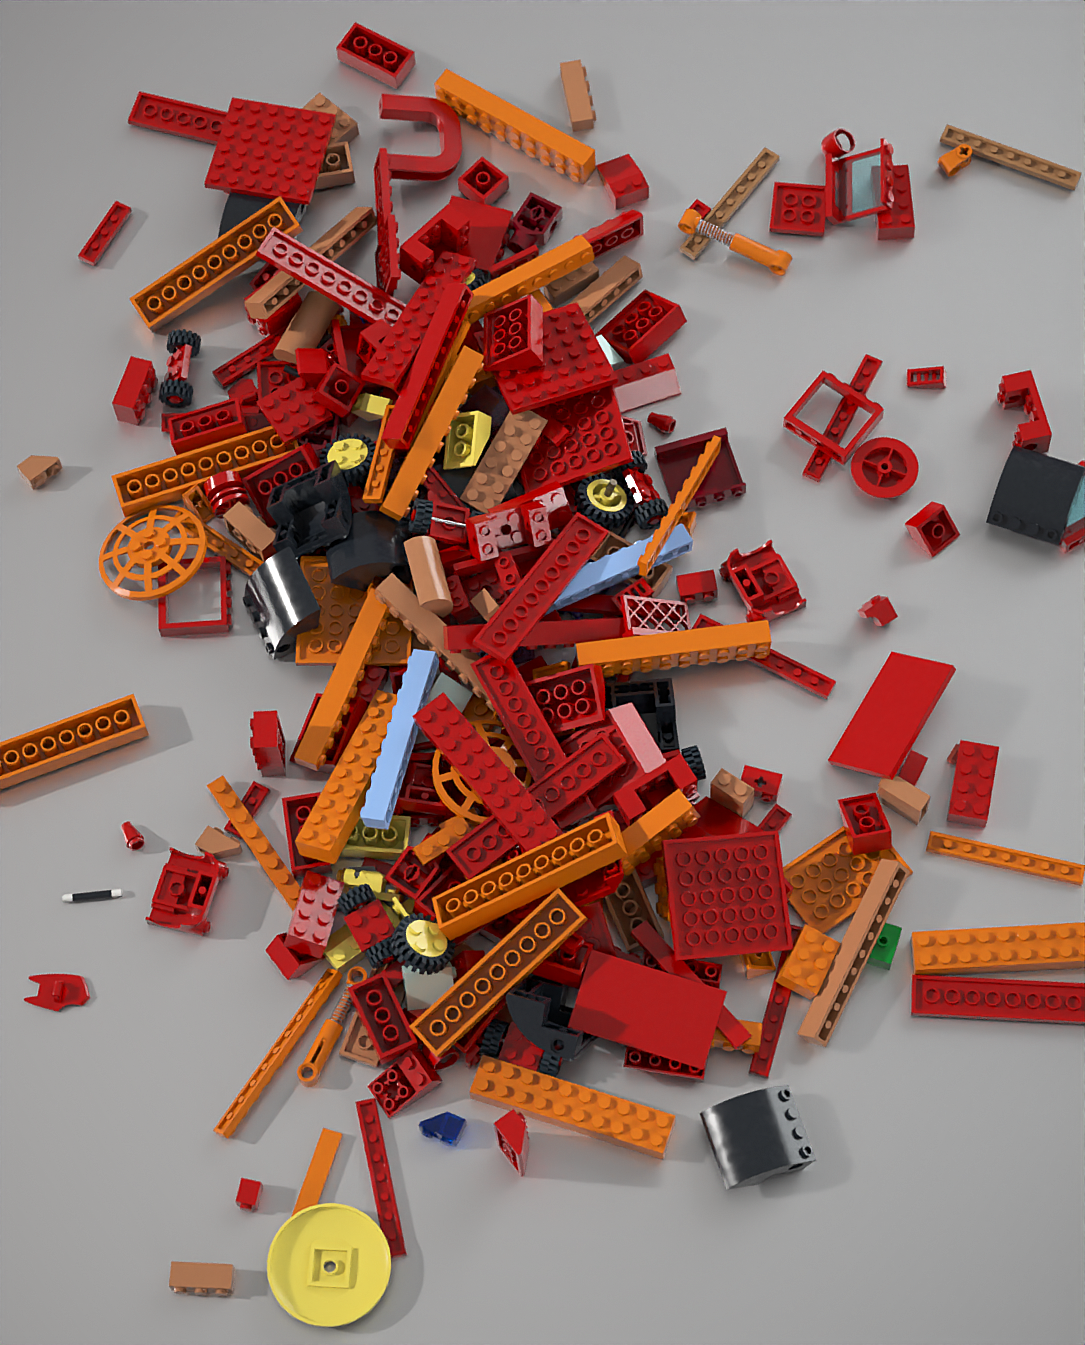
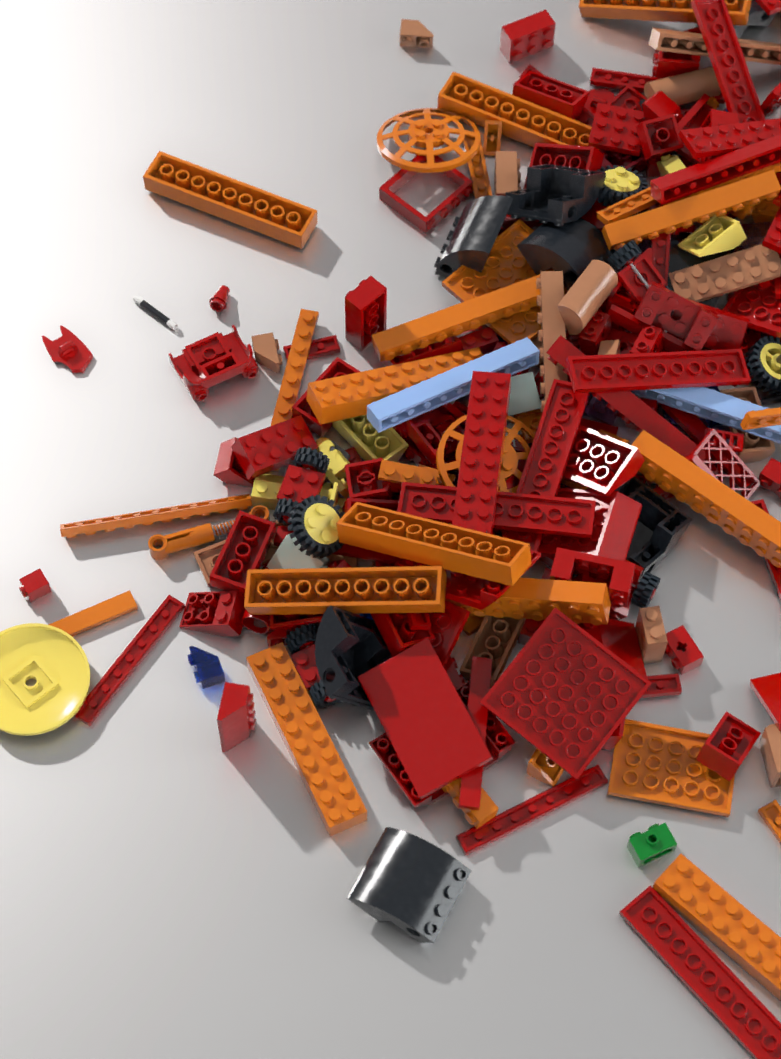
camera: 40 degrees right, 5 degrees down
black plate [158,329,201,408] -> none
red wheel [203,471,251,519] -> none
orange brick [775,924,841,1000] -> none
nougat brick [797,859,910,1047] -> none

